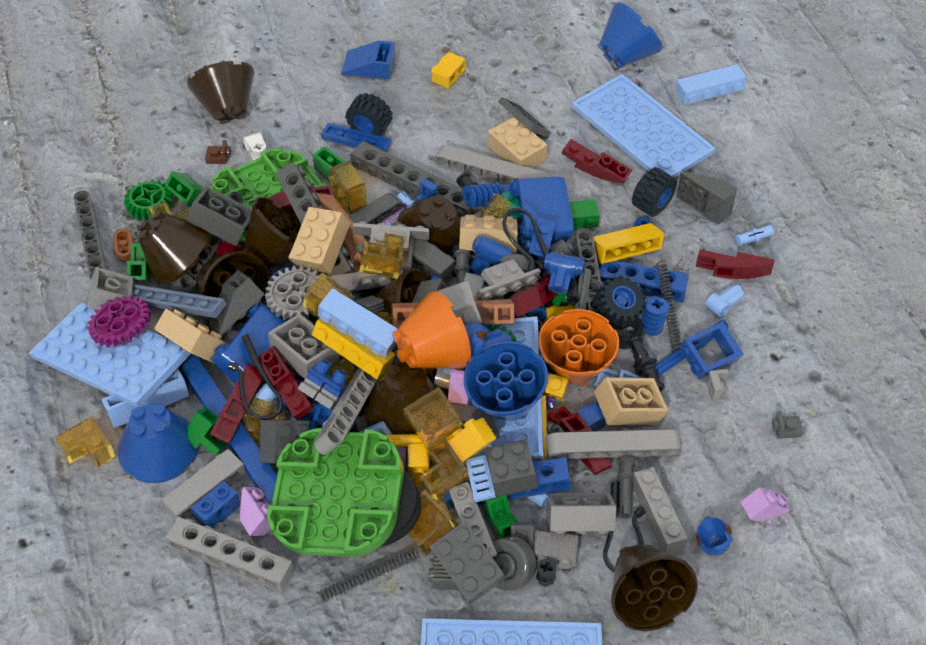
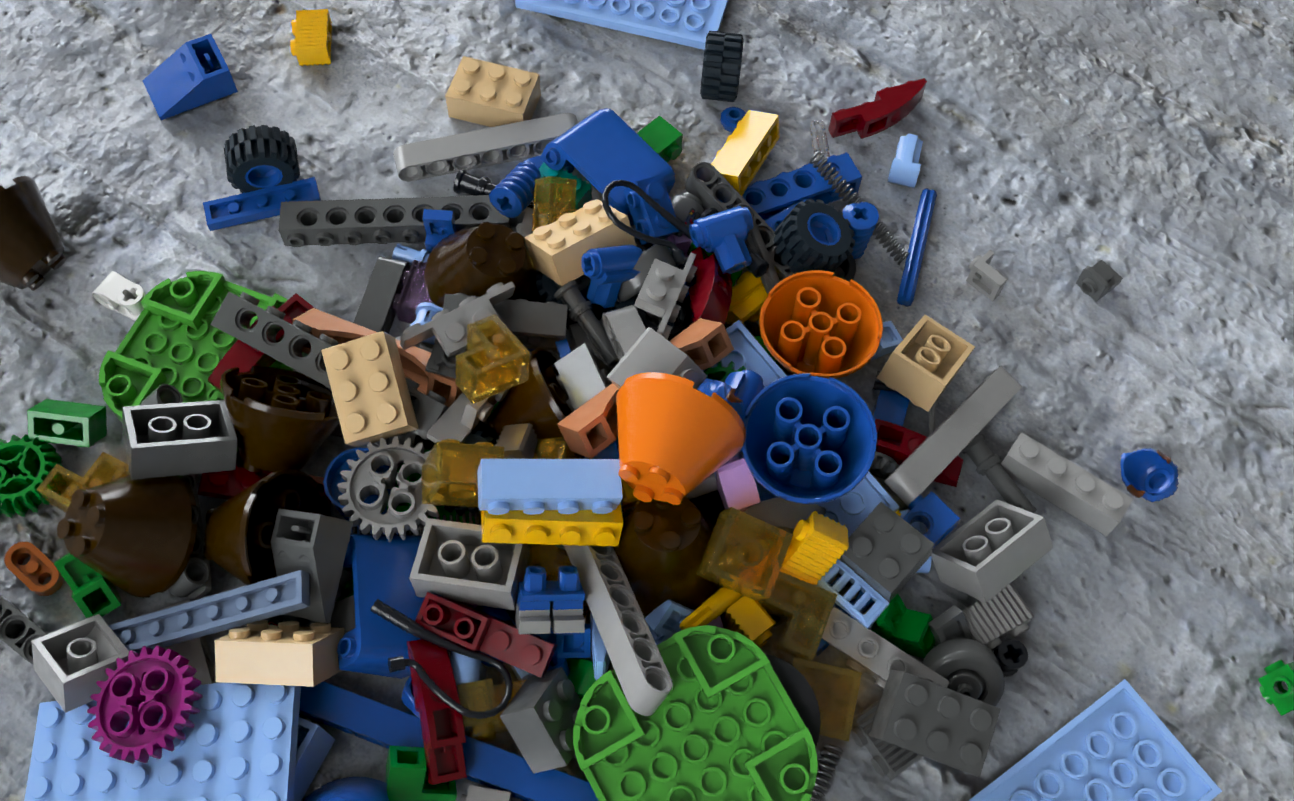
camera: 40 degrees left, 10 degrees up
reddish brown bracket [205,140,231,164] -> none
green brick [312,147,349,186] -> none
clear yellow brick [329,161,367,215] -> none
dark grey tile [498,97,551,138] -> none
dark red slope [561,139,632,183] -> none
black piece [603,481,646,573] -> none
dark brown cone [611,544,698,631] -> none
black piece [626,336,665,392] -> none
dark grey slope [676,171,737,225] -> none
blue window [679,322,743,380] -> none
light blue pin [735,225,774,246] -> none
lavender slope [741,487,791,522] -> none

